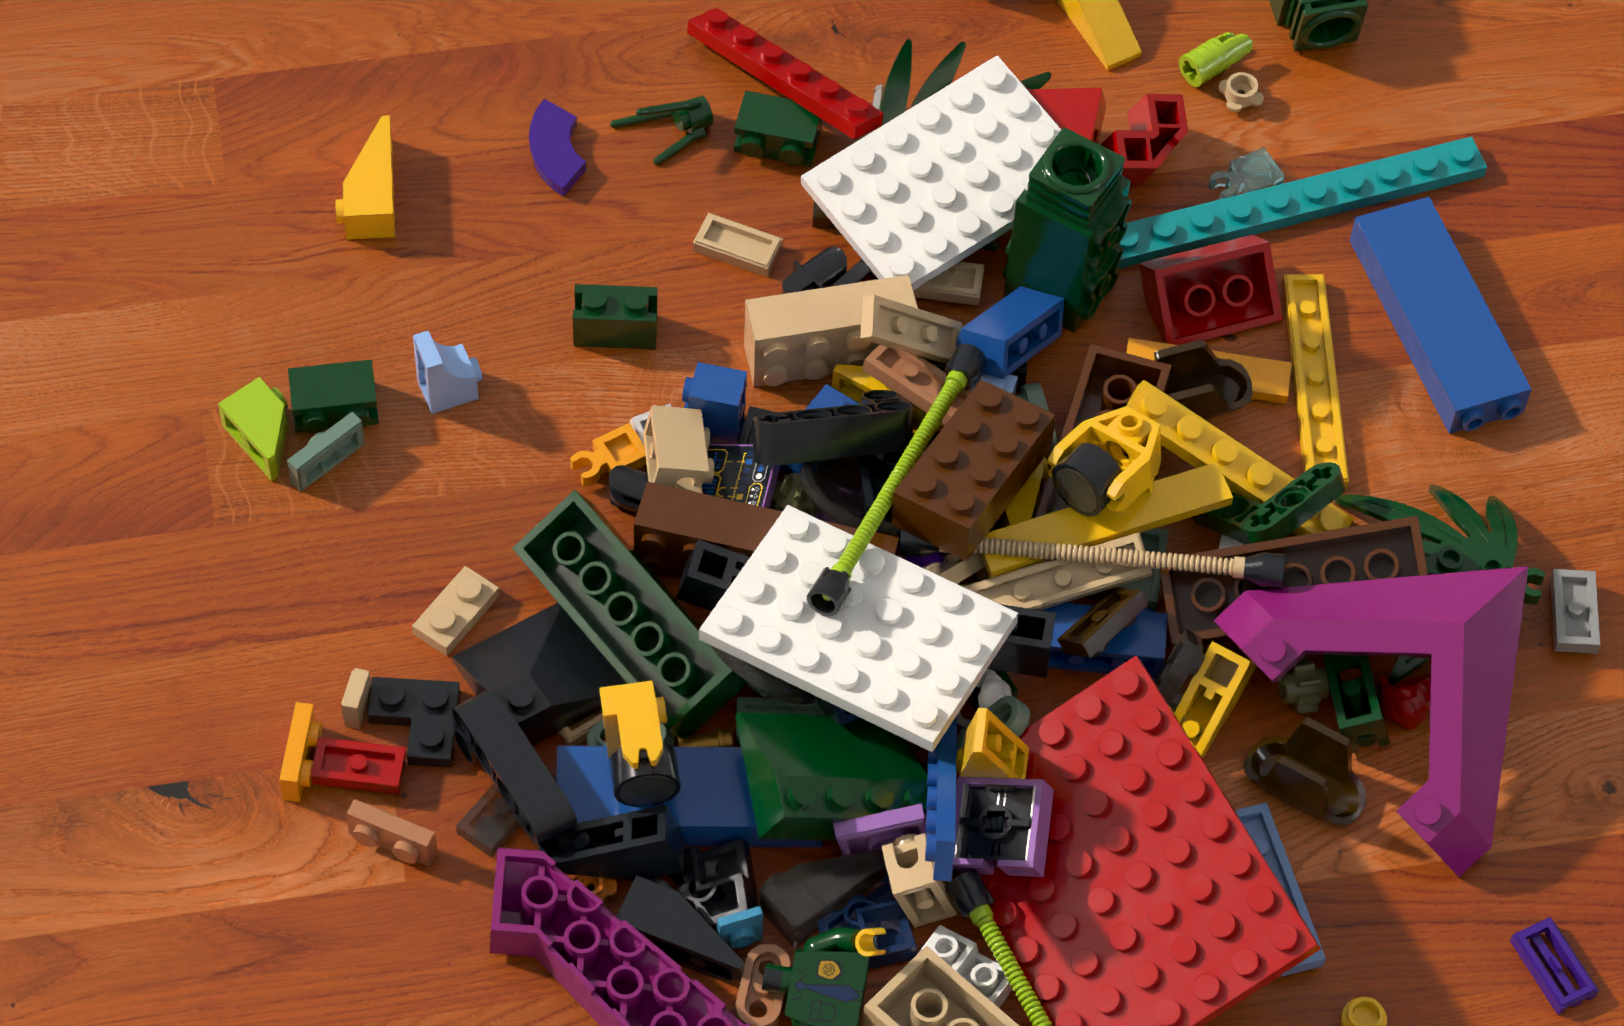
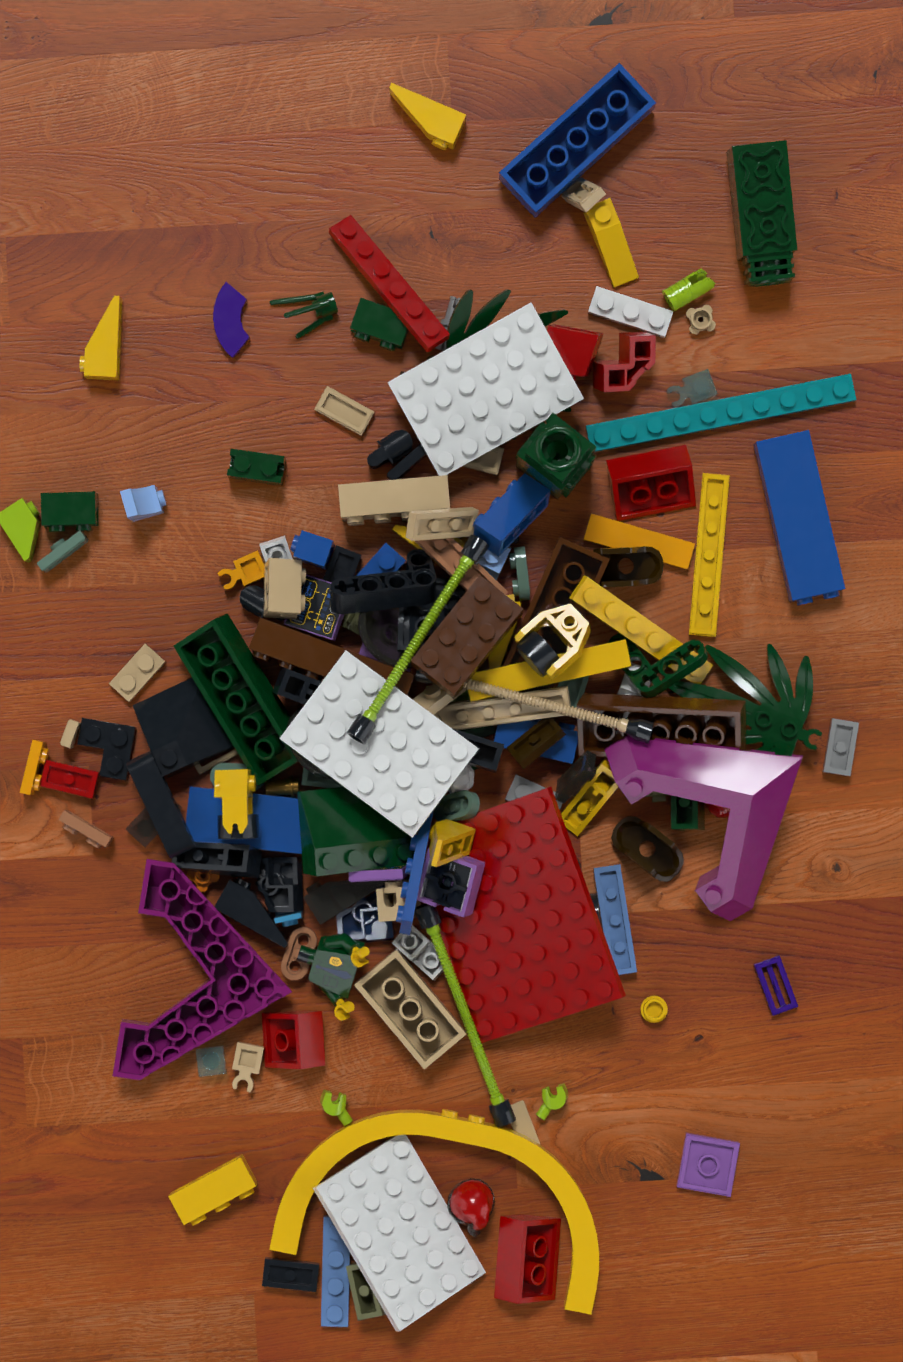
camera: 10 degrees right, 30 degrees up
none -> white plate [588,286,673,338]

